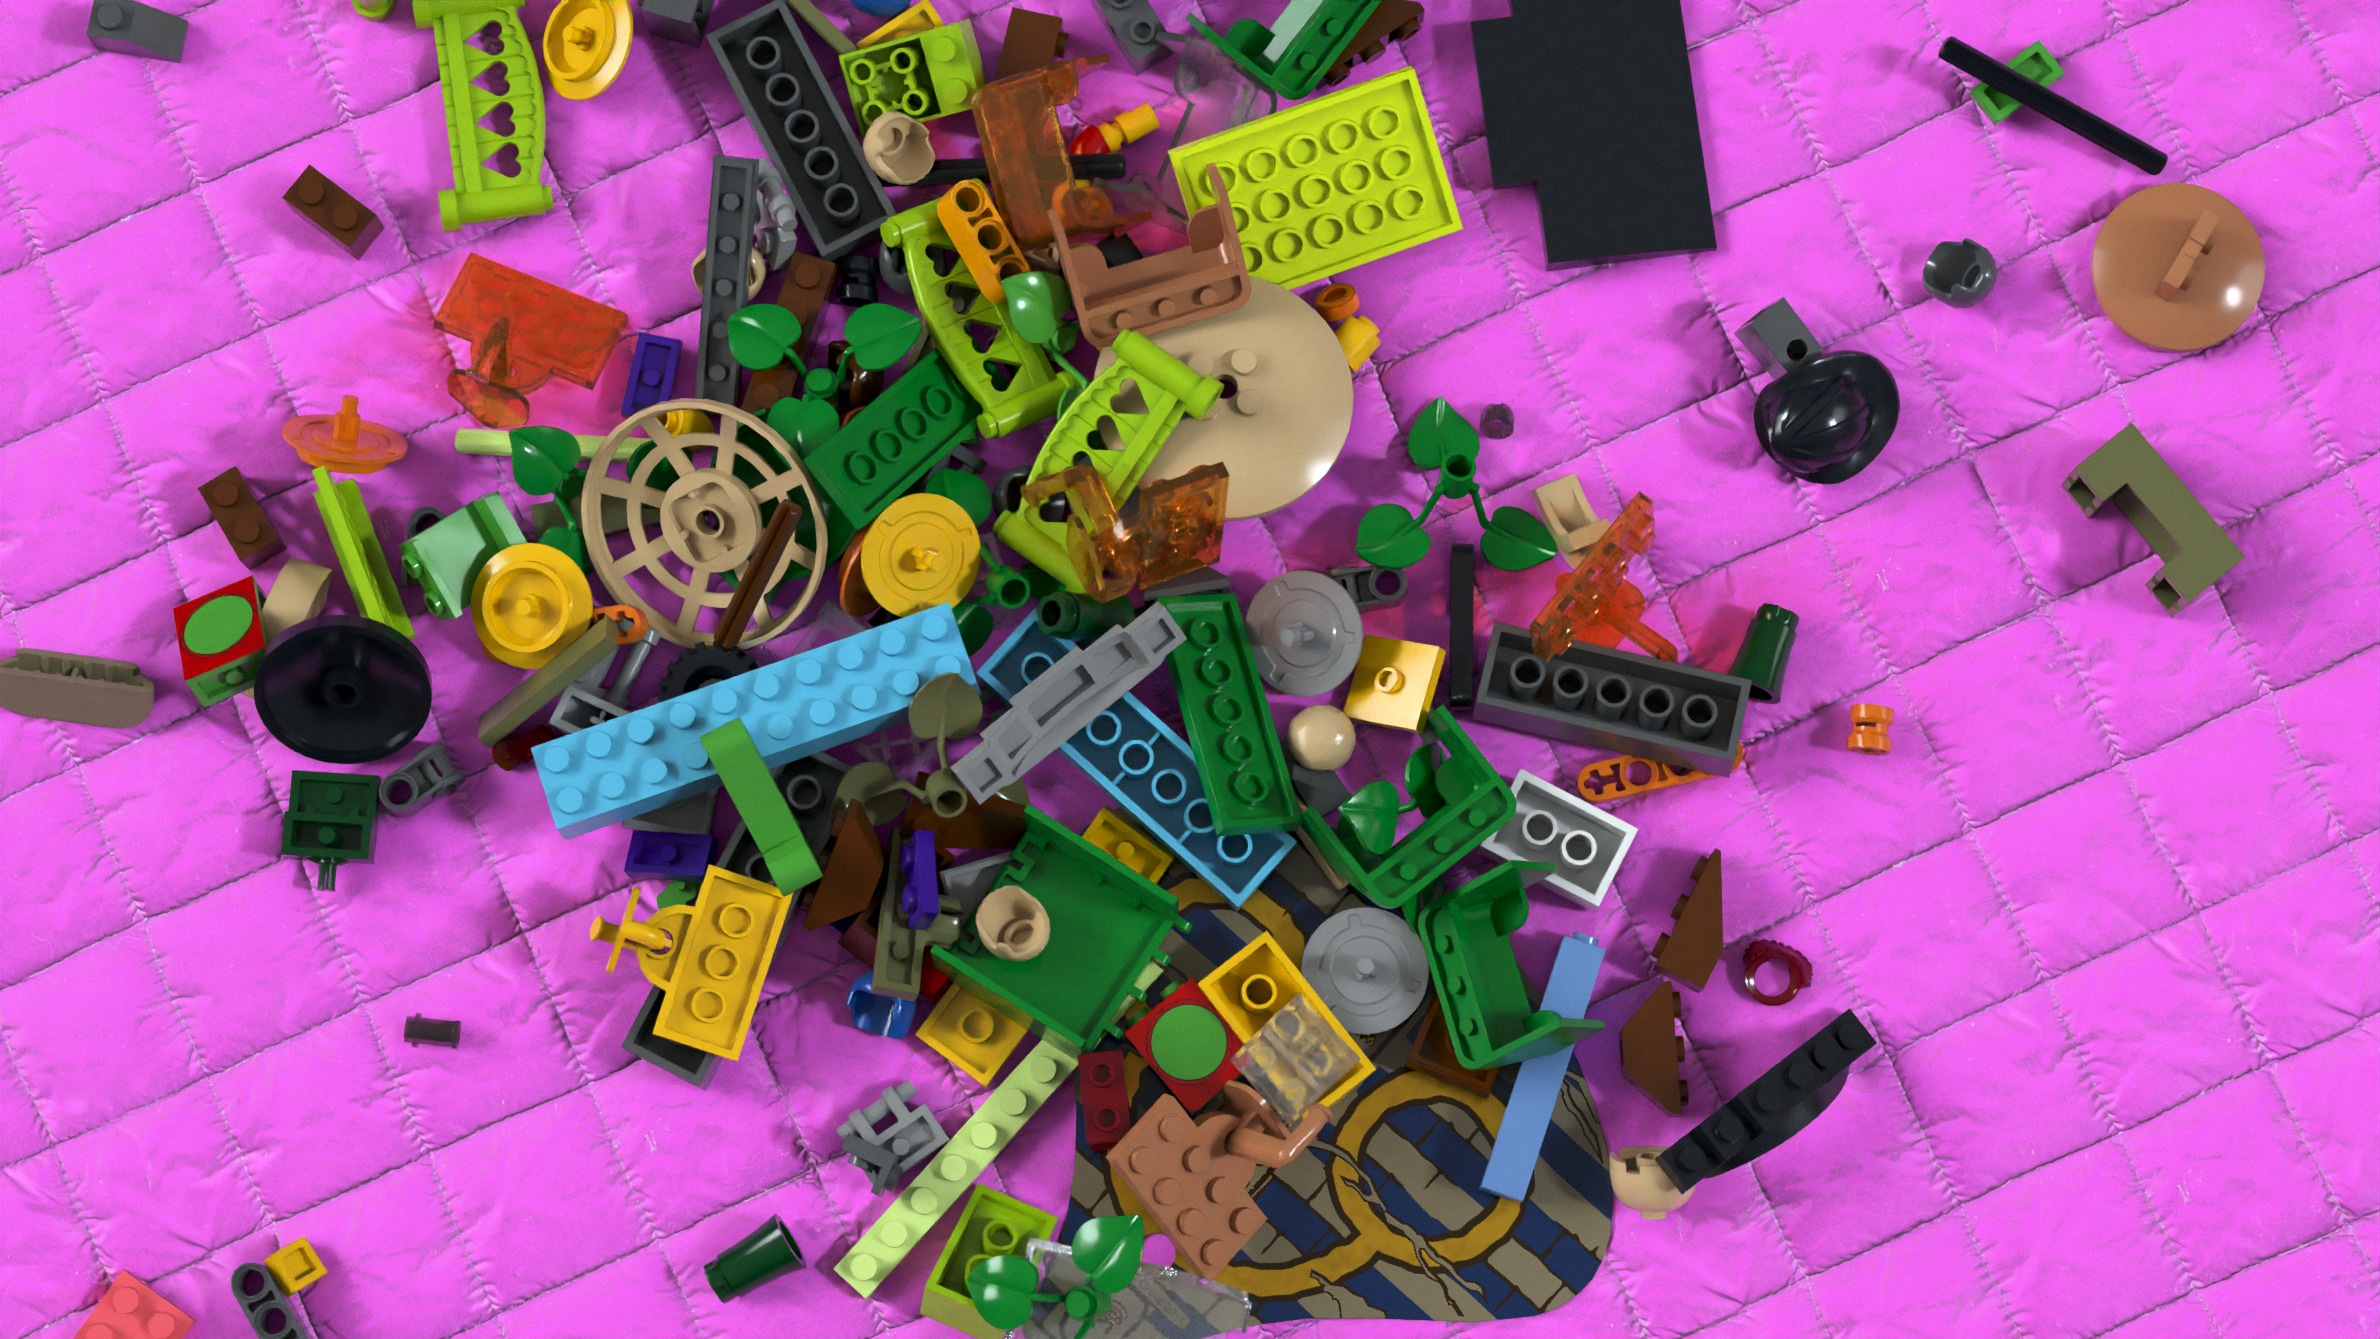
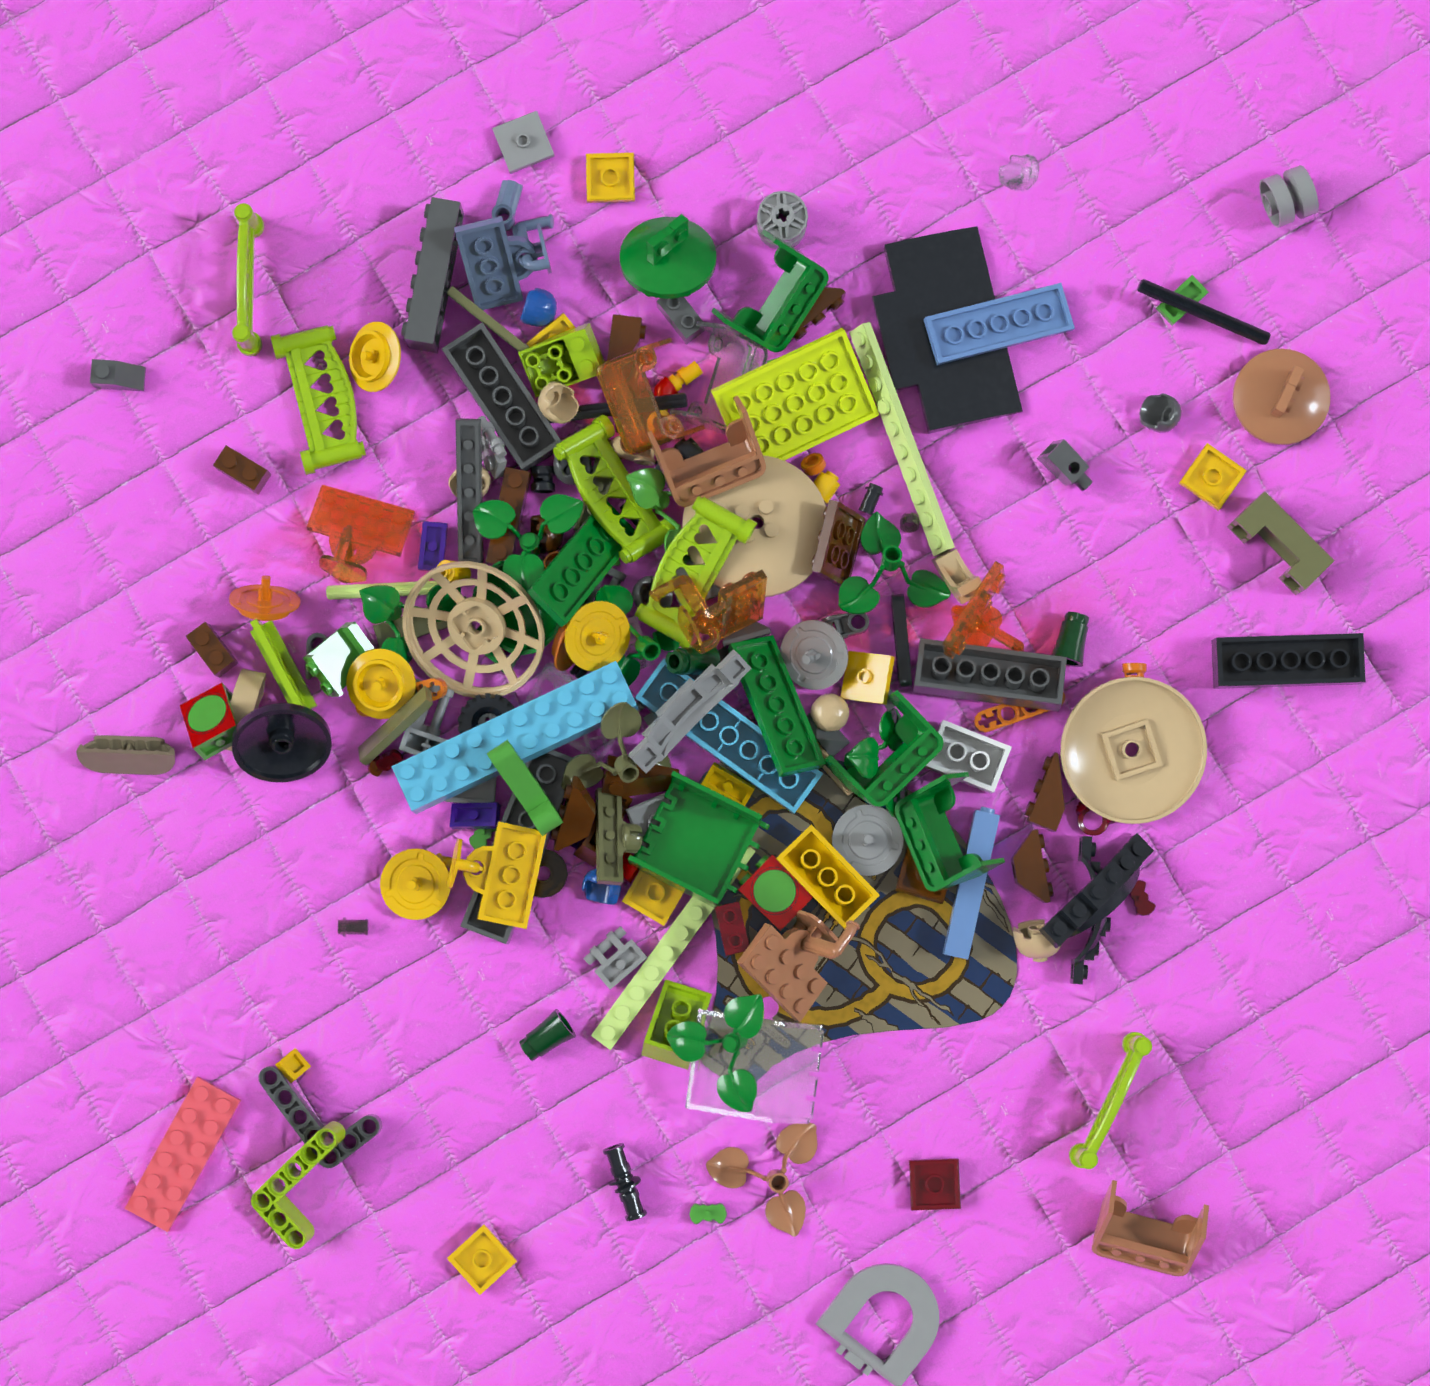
camera: 10 degrees left, 5 degrees up
dark green plate [281,770,382,892] -> none
dark grey piece [379,742,466,818] -> none
reddish brown axle [713,499,803,649] -> none
dark grey bracket [841,1133,903,1197] -> none
dark purple plate [899,830,939,930] -> none
light orange beam [937,180,1031,304] -> none
tan hair [975,885,1051,962] -> none
clear slope [1230,993,1360,1126] -> none
black piece [1753,350,1900,485] -> none
none -> yellow piece [380,849,451,920]
none -> dark brown tile [534,849,568,898]
none -> reddish brown plate [812,500,865,587]
none -> yellowish green plate [849,322,955,557]
none -> black pin [858,483,884,515]
none -> medium blue plate [923,283,1075,365]
none -> tan dish [1060,677,1207,824]
none -> black piece [1070,836,1111,984]
none -> dark red piece [1130,880,1156,916]
none -> yellow plate [1179,443,1247,511]
none -> black brick [1211,633,1366,689]

